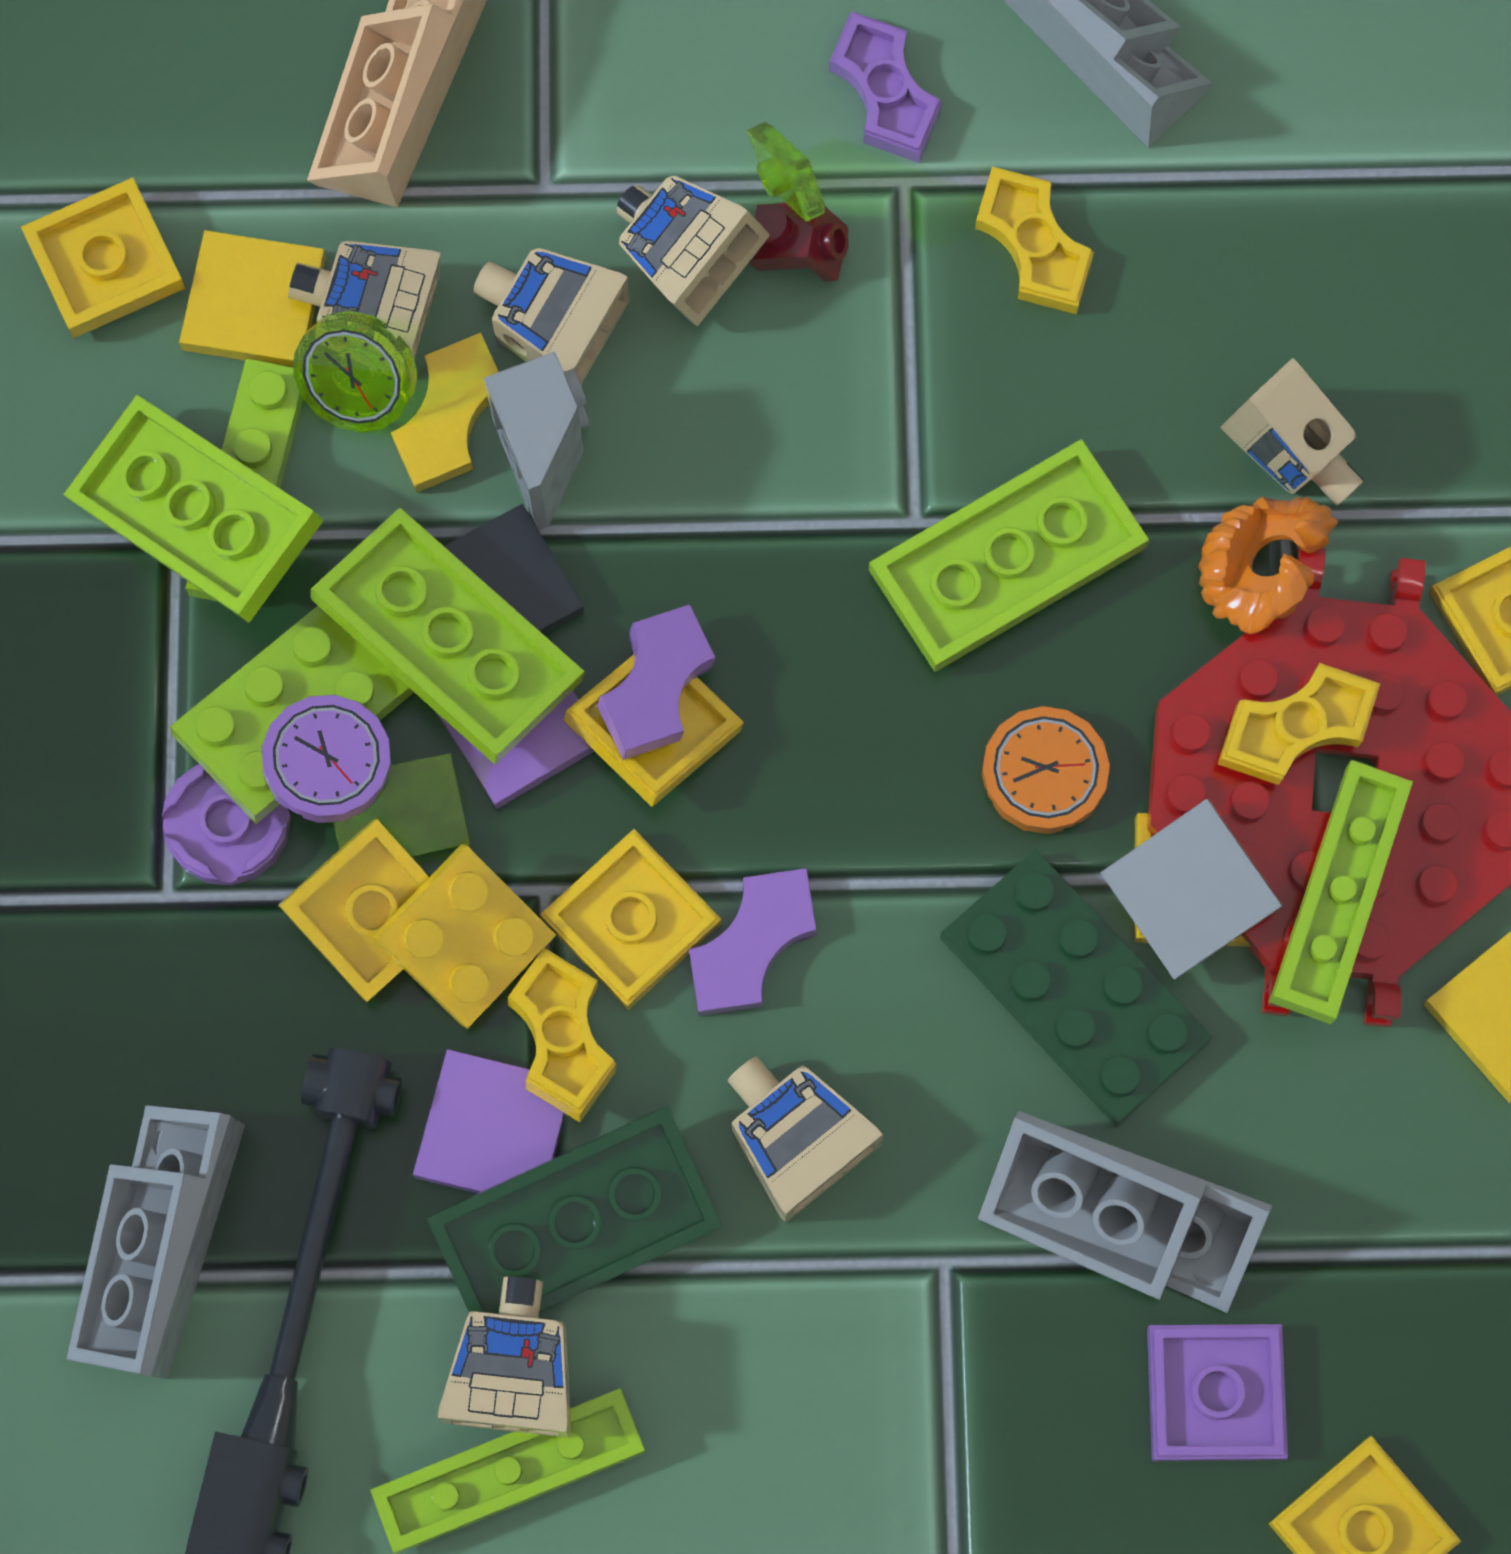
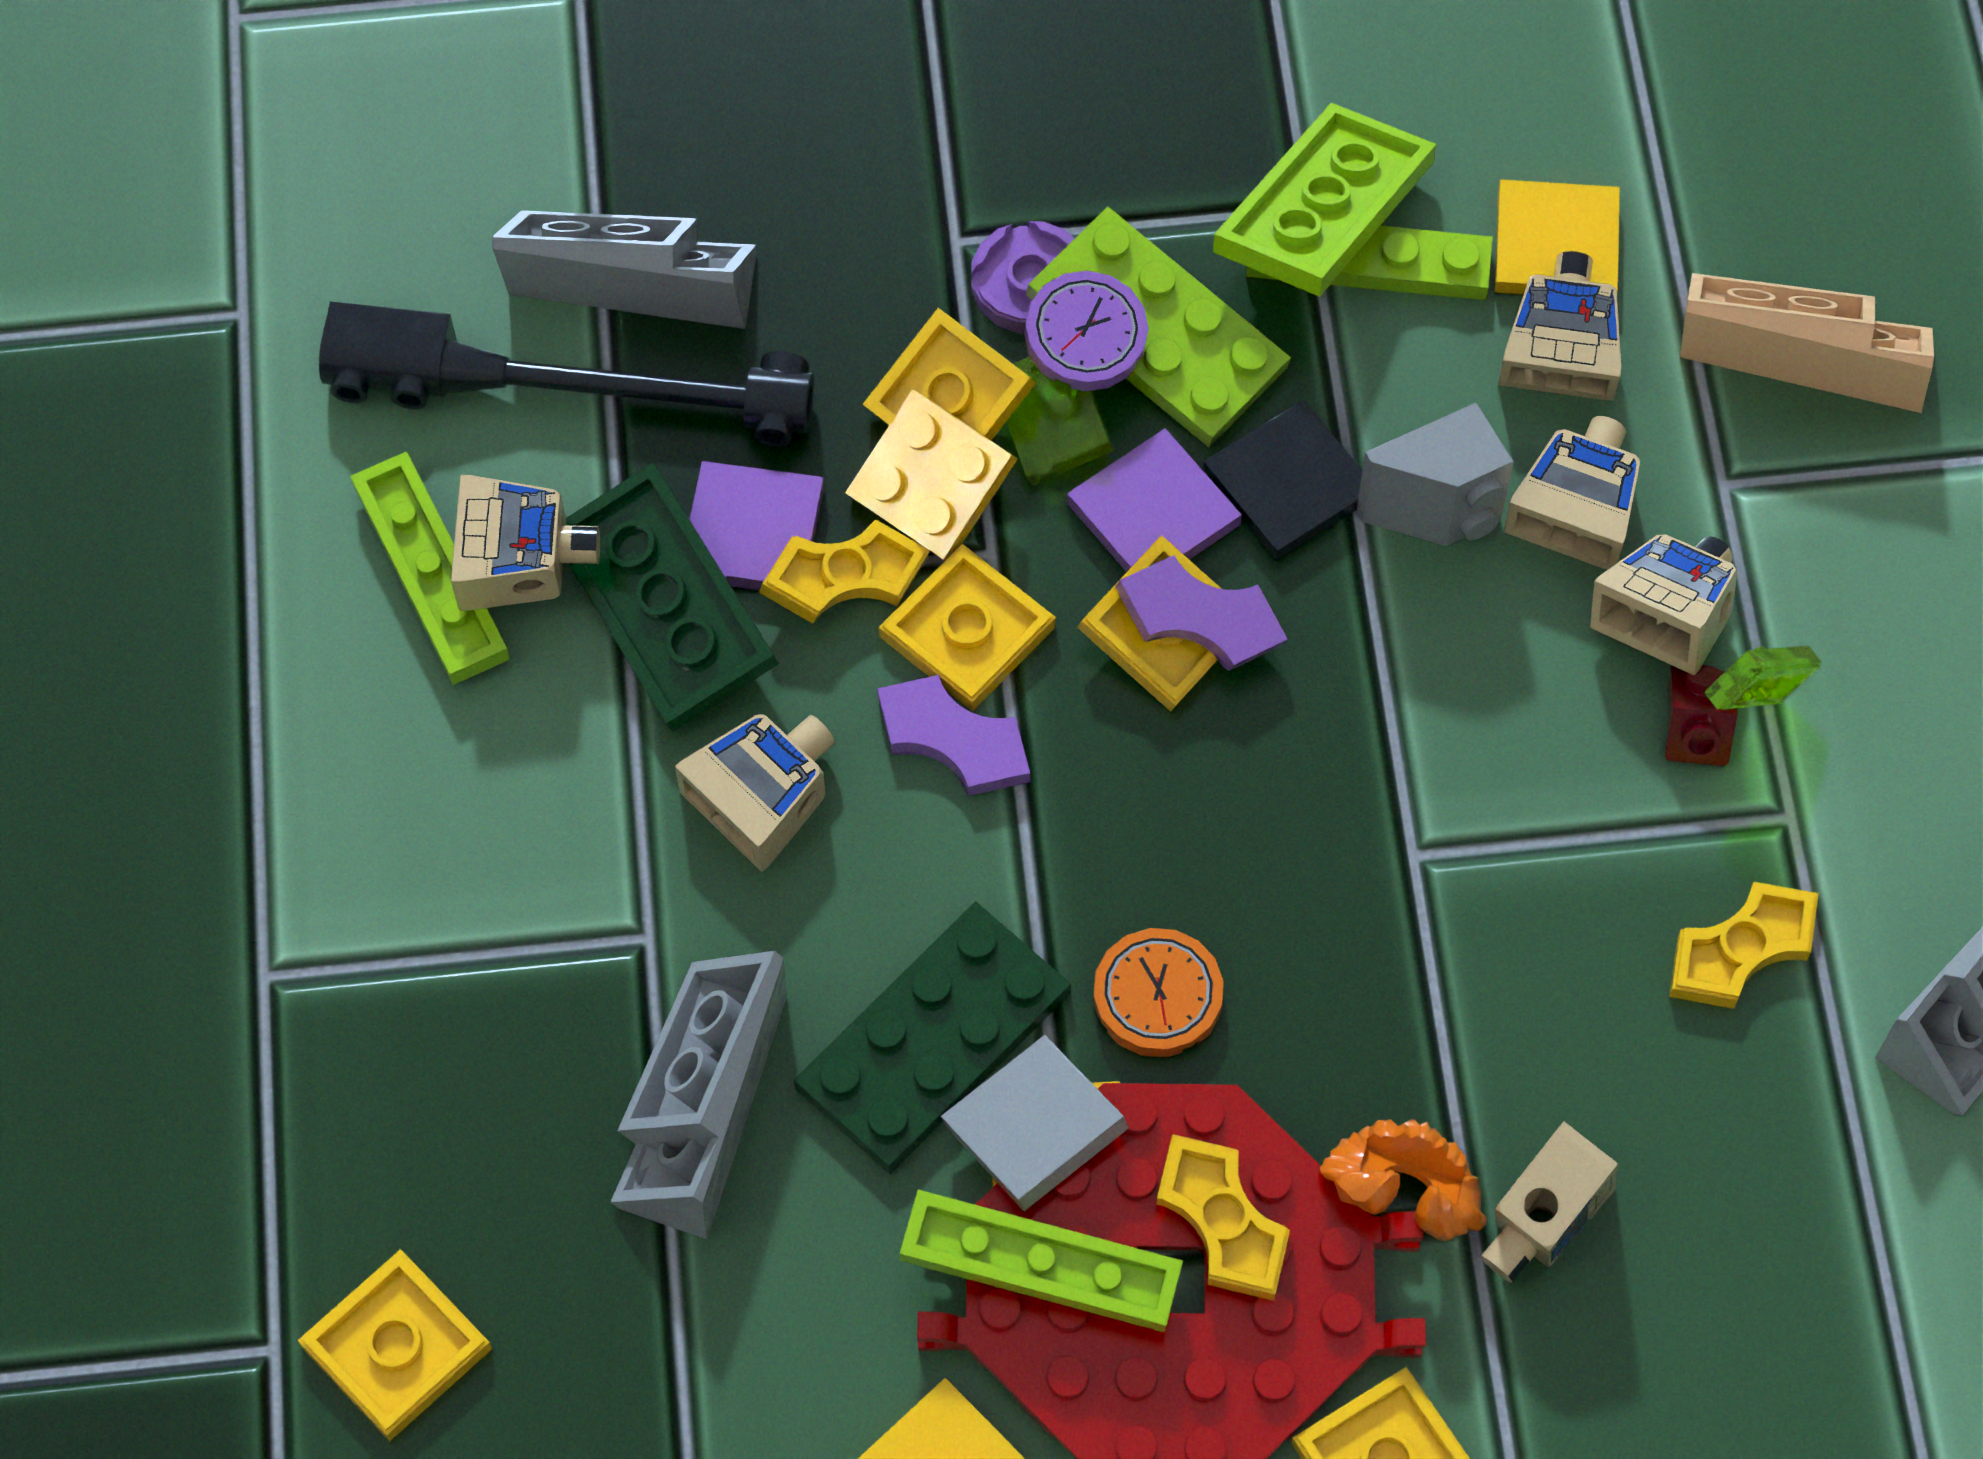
camera: 85 degrees right, 10 degrees down
yellow plate [21,177,186,339] -> none
clear neon green tile [293,311,417,433] -> none
lime plate [311,508,585,765] -> none
yellow tile [391,332,499,493] -> none
medium lavender tile [829,11,942,163] -> none
lime plate [869,439,1149,672] -> none
medium lavender tile [1147,1324,1288,1462] -> none

